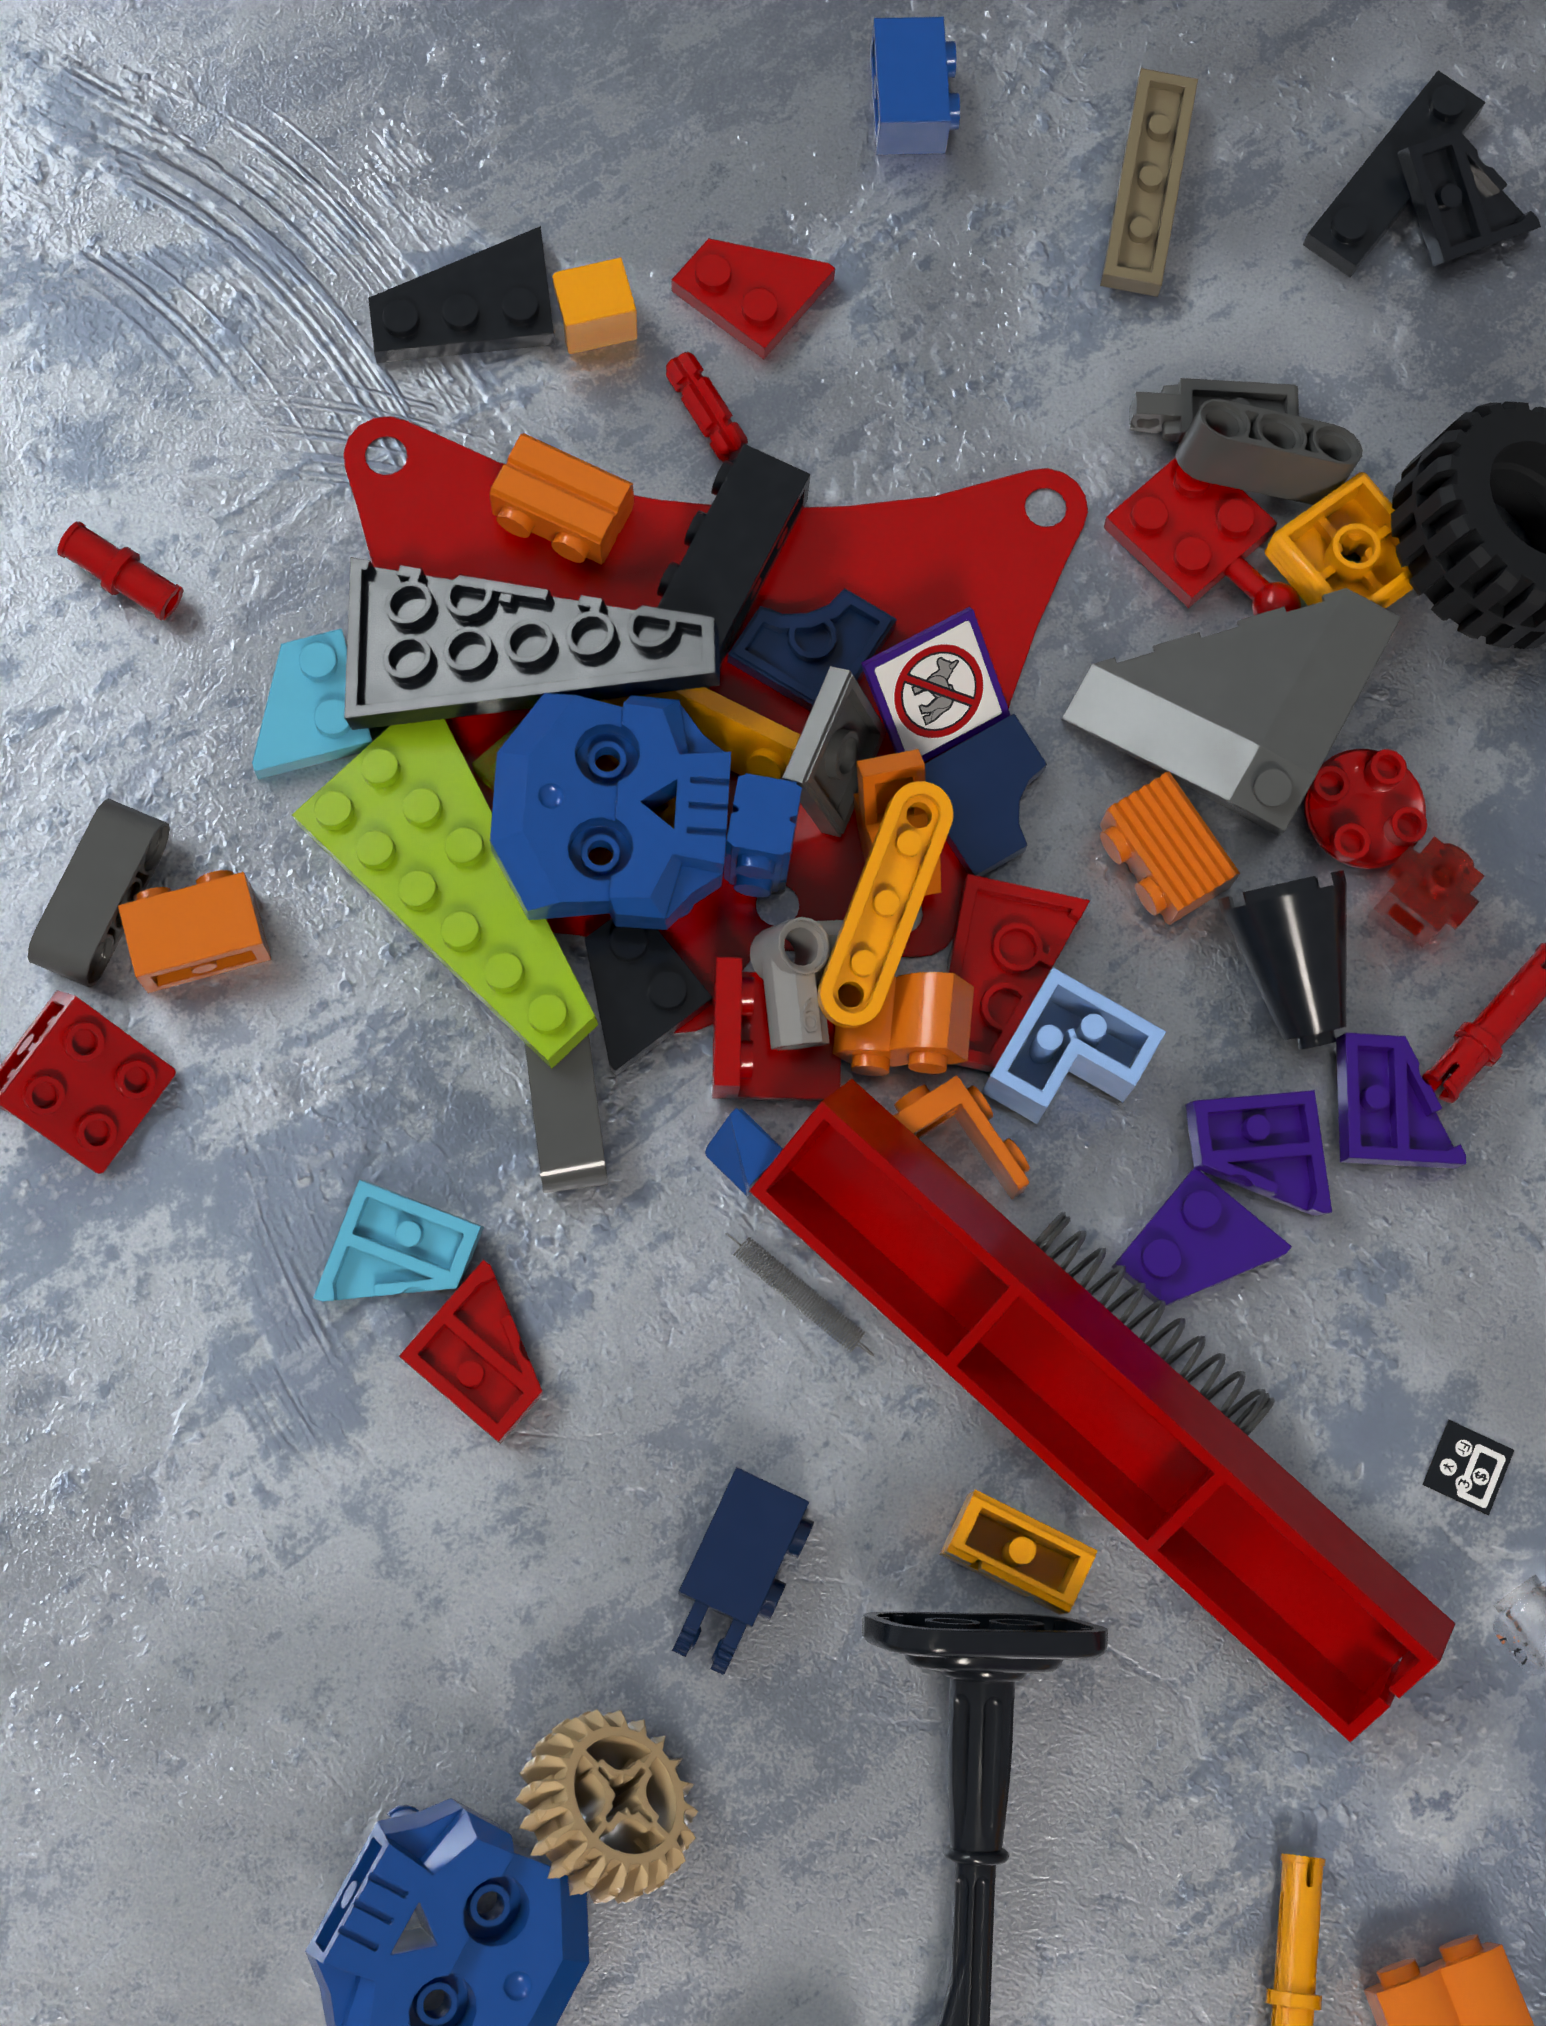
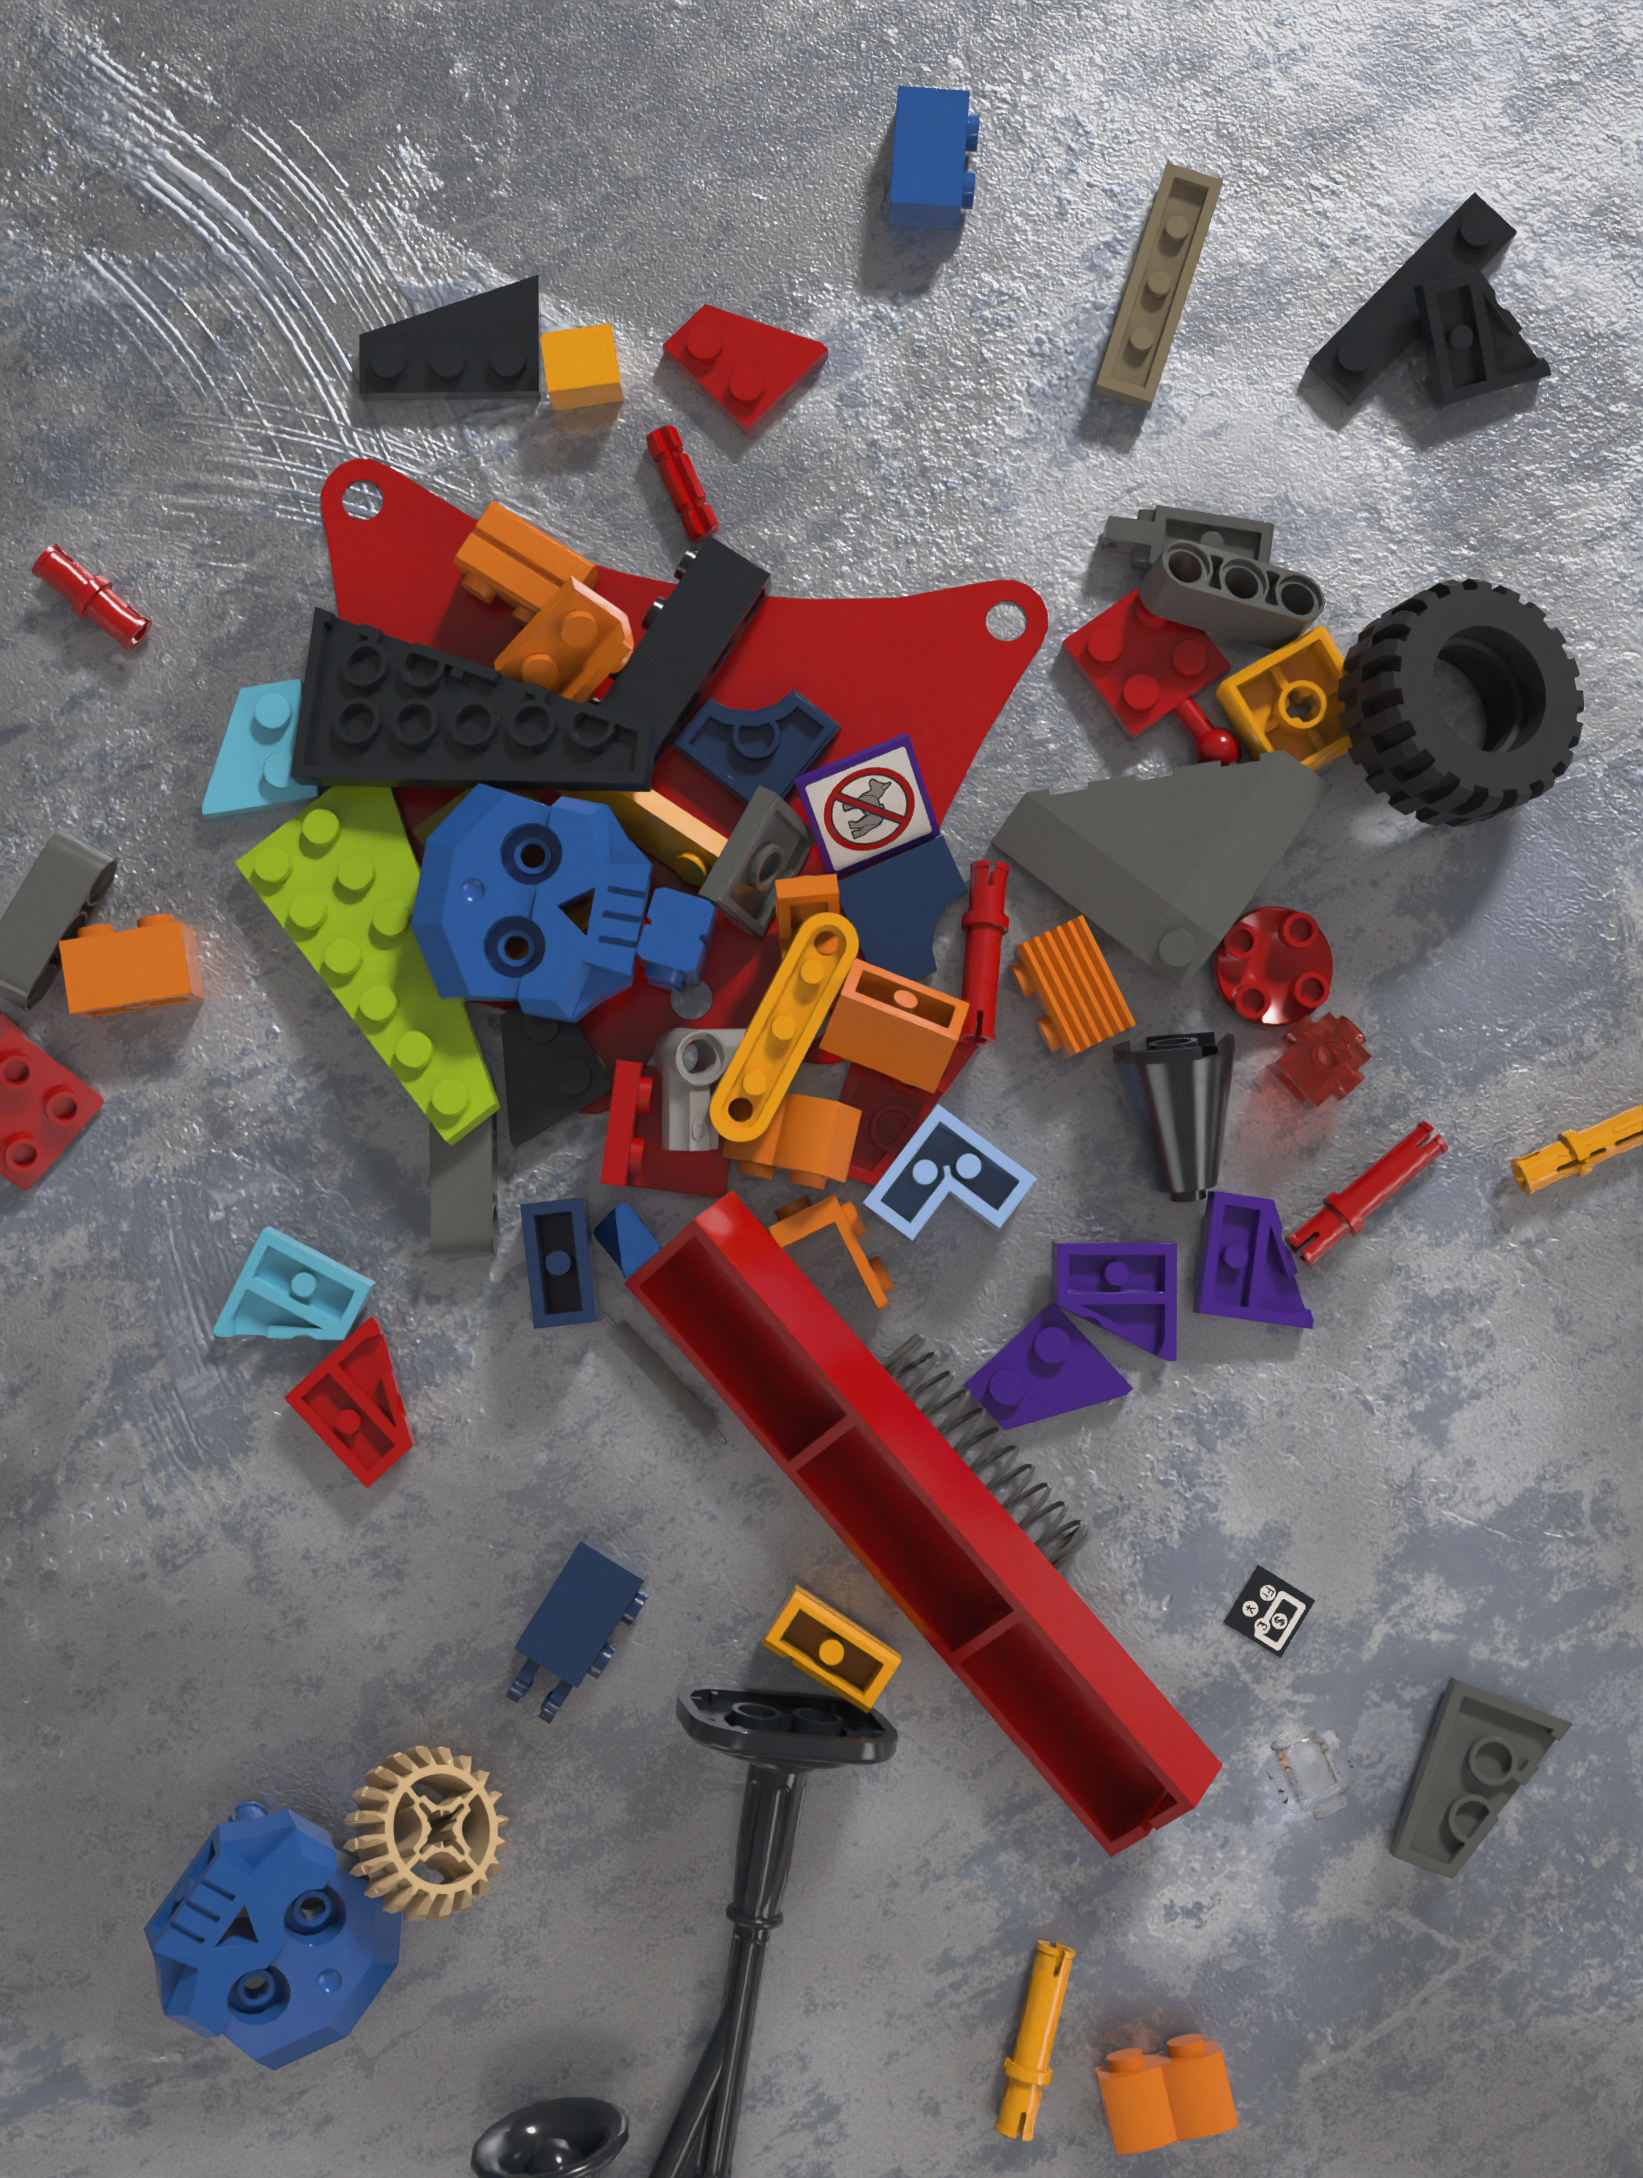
camera: 10 degrees right, 10 degrees up
none -> orange bracket [494,576,634,704]
none -> dark blue brick [520,1197,602,1329]
none -> orange brick [819,958,970,1094]
none -> red pin [958,860,1009,1046]

